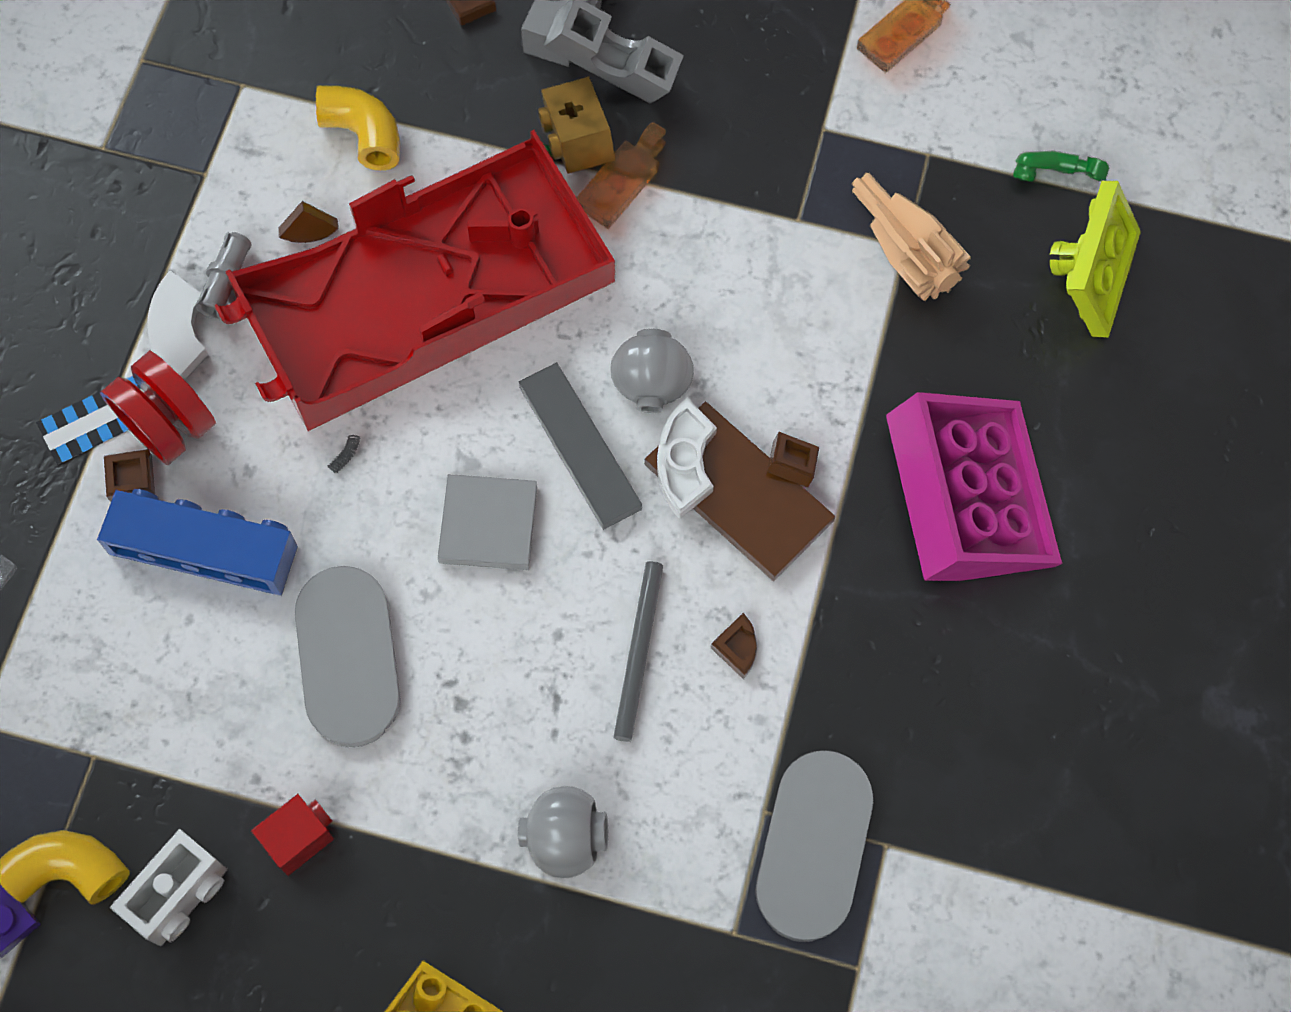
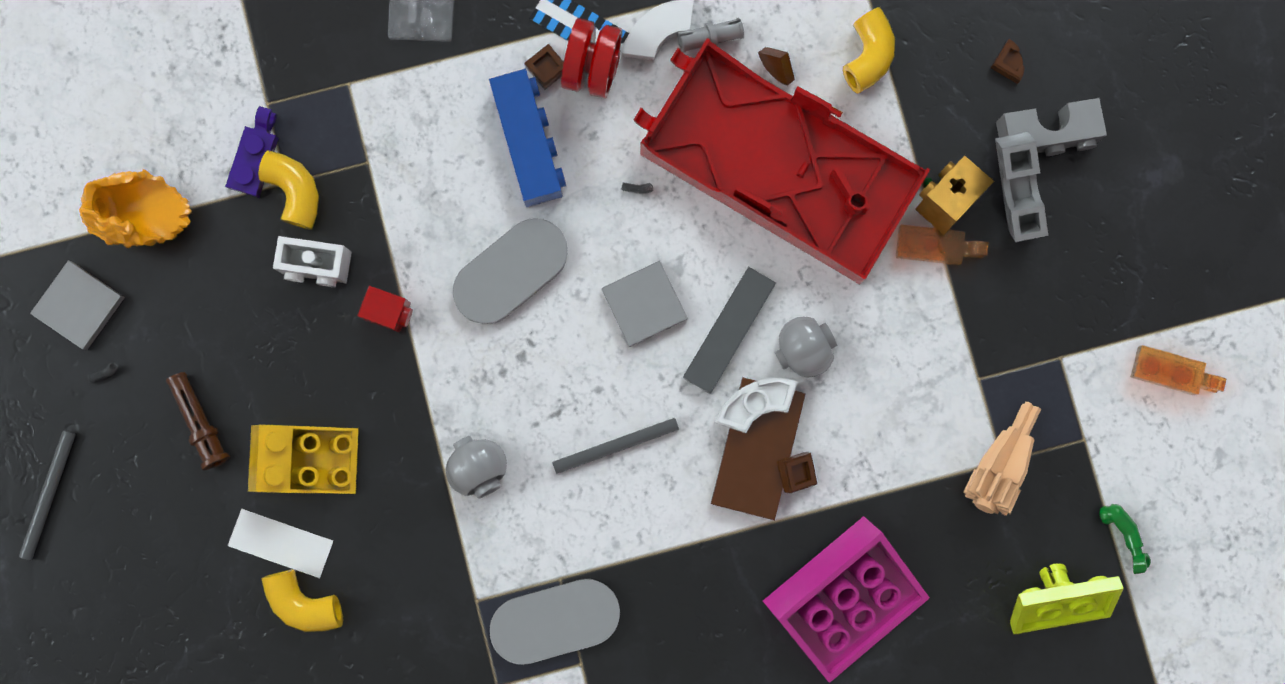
camera: 60 degrees right, 15 degrees up
reddish brown tile [711,613,757,679] -> none

